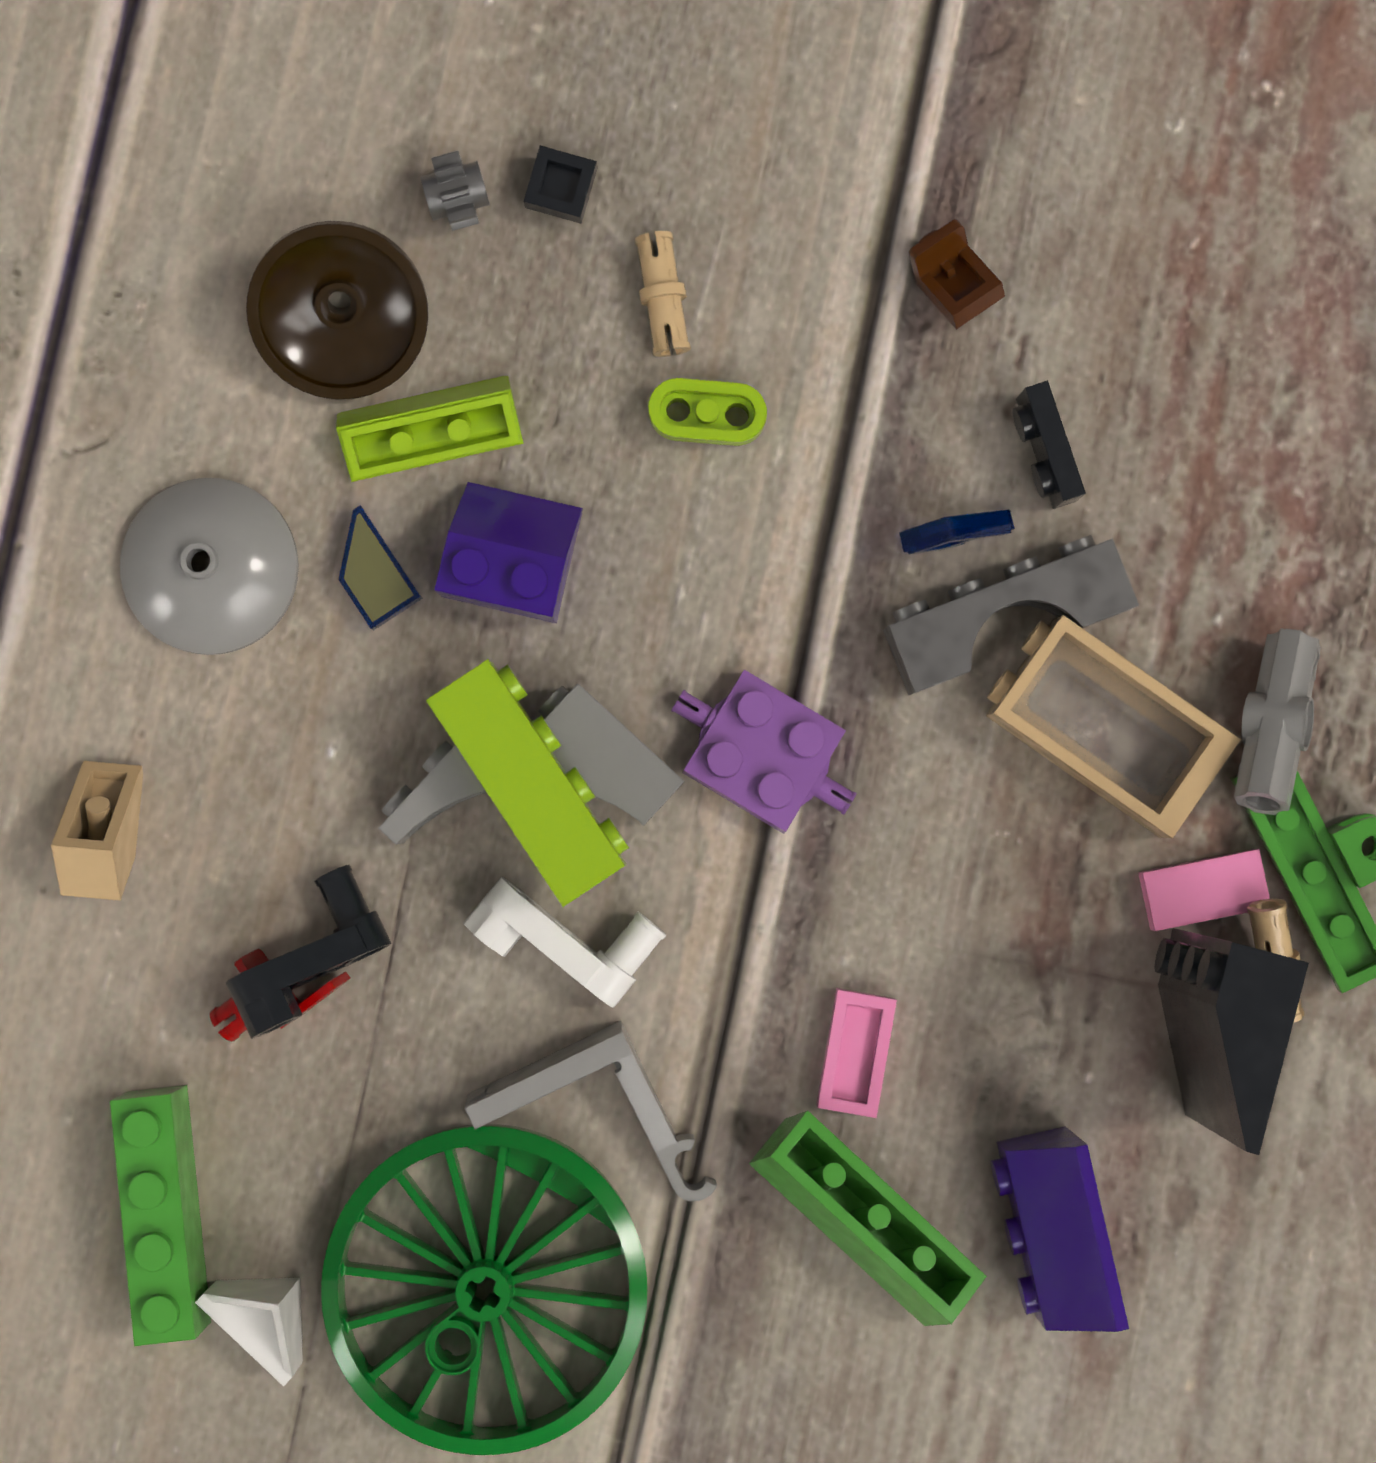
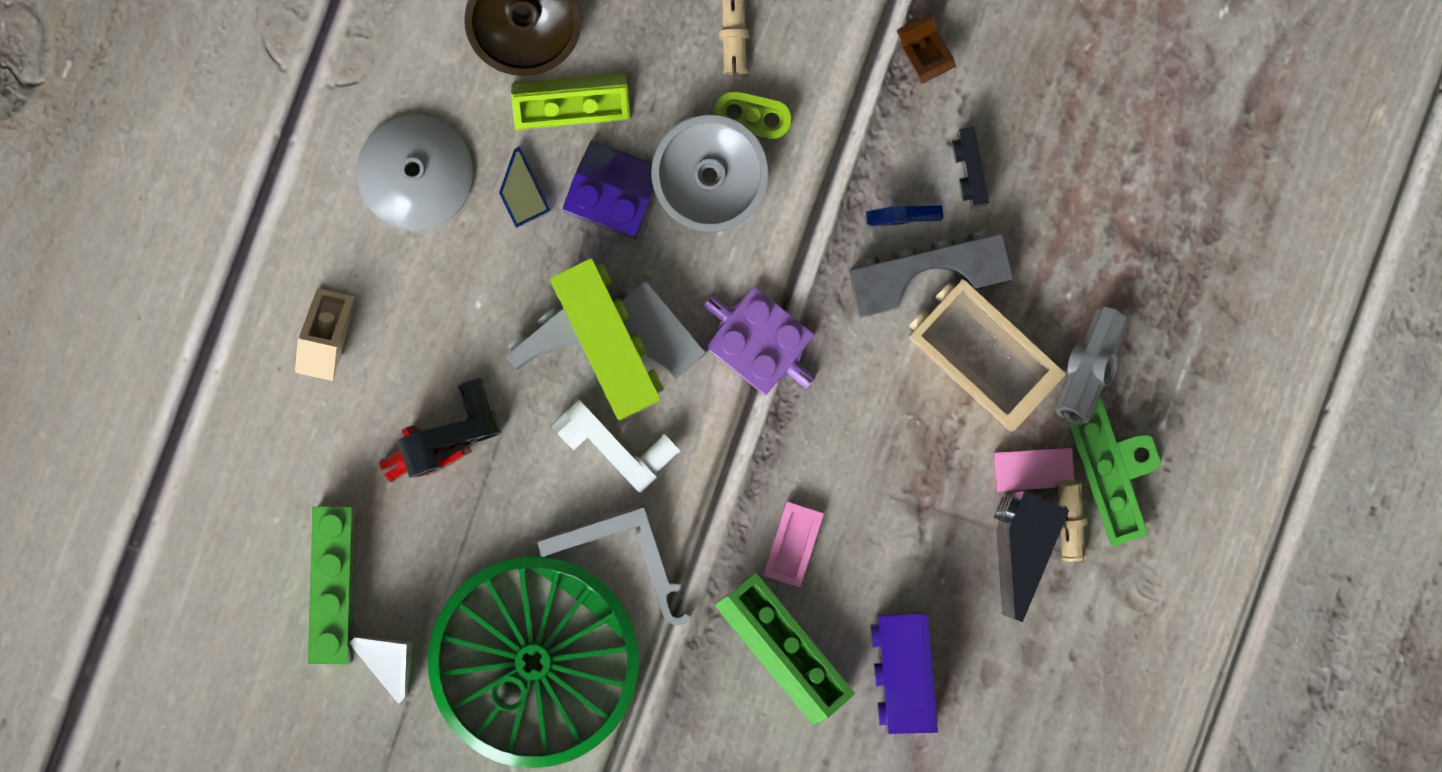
camera: 10 degrees right, 0 degrees up
none -> light grey dish [651,115,768,232]

